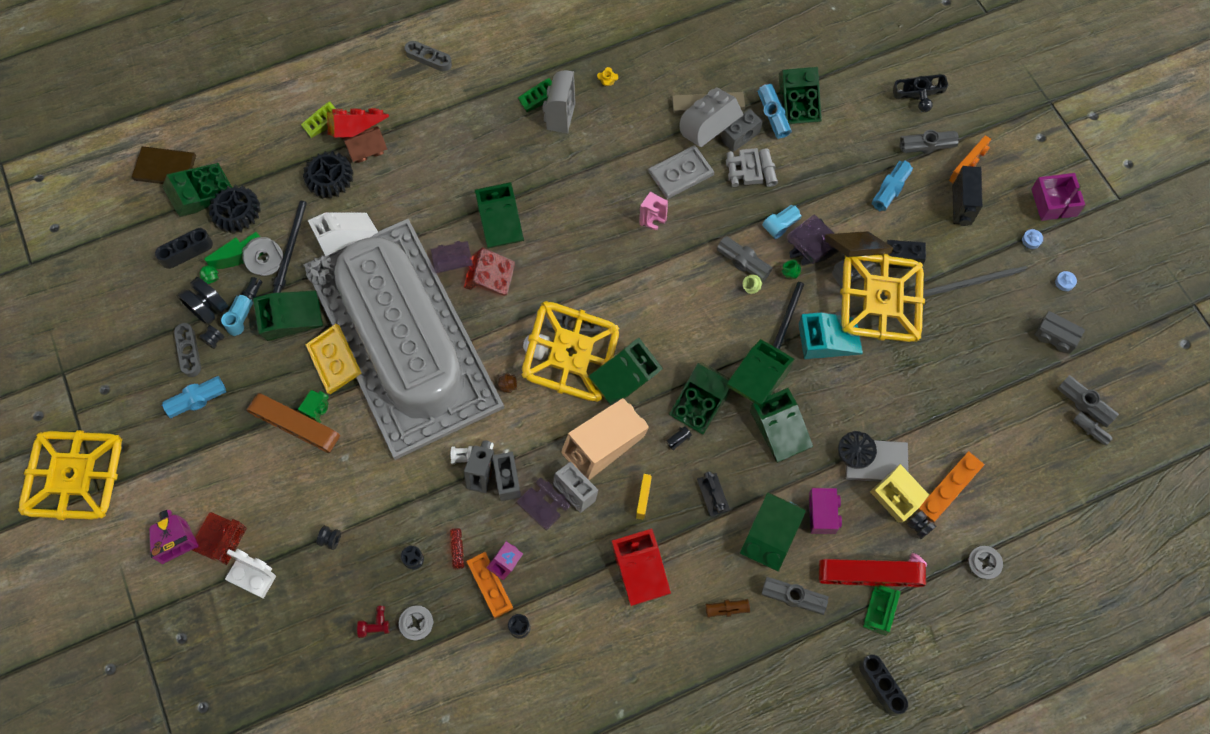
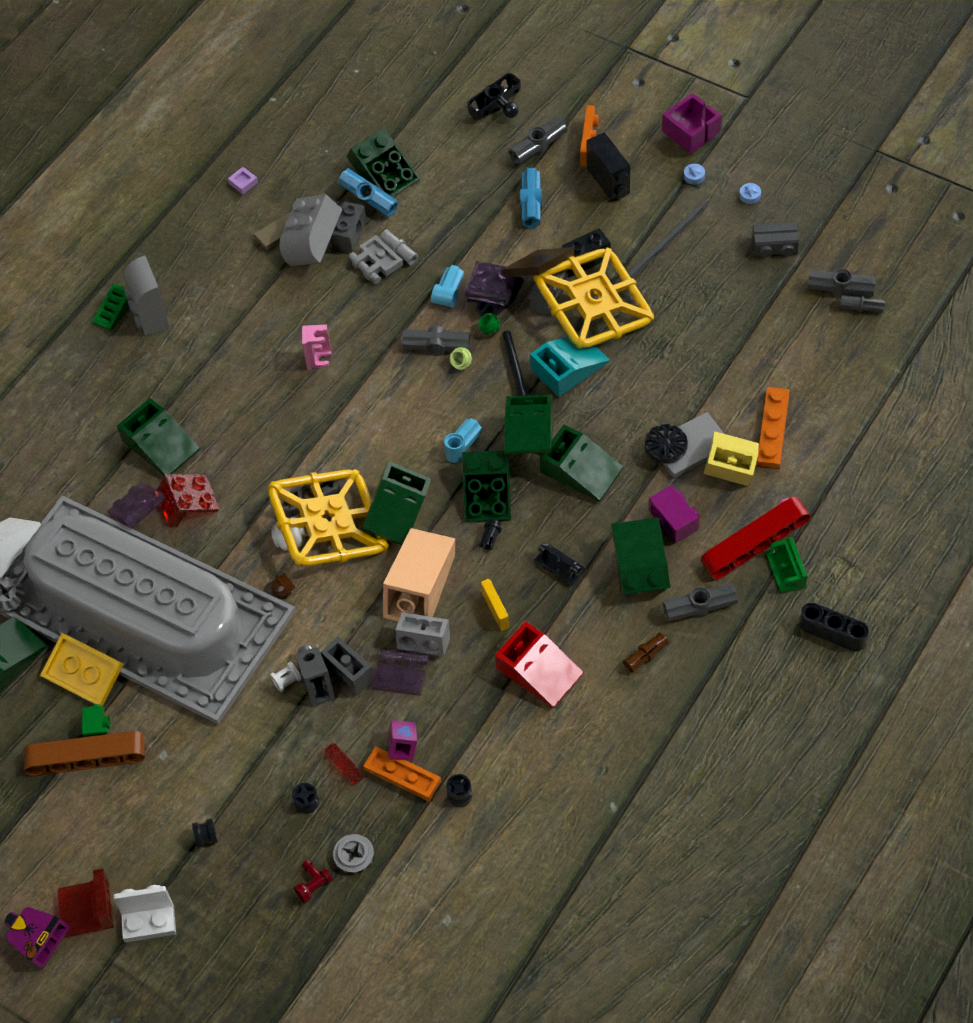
camera: 30 degrees left, 10 degrees down
yellow plate [597,67,618,86] -> none
light grey tile [648,145,714,199] -> none
black wheel [907,511,937,539] -> none
light grey gear [968,546,1003,580] -> none
none -> lavender tile [228,167,258,194]
none -> medium azure piece [444,418,483,463]

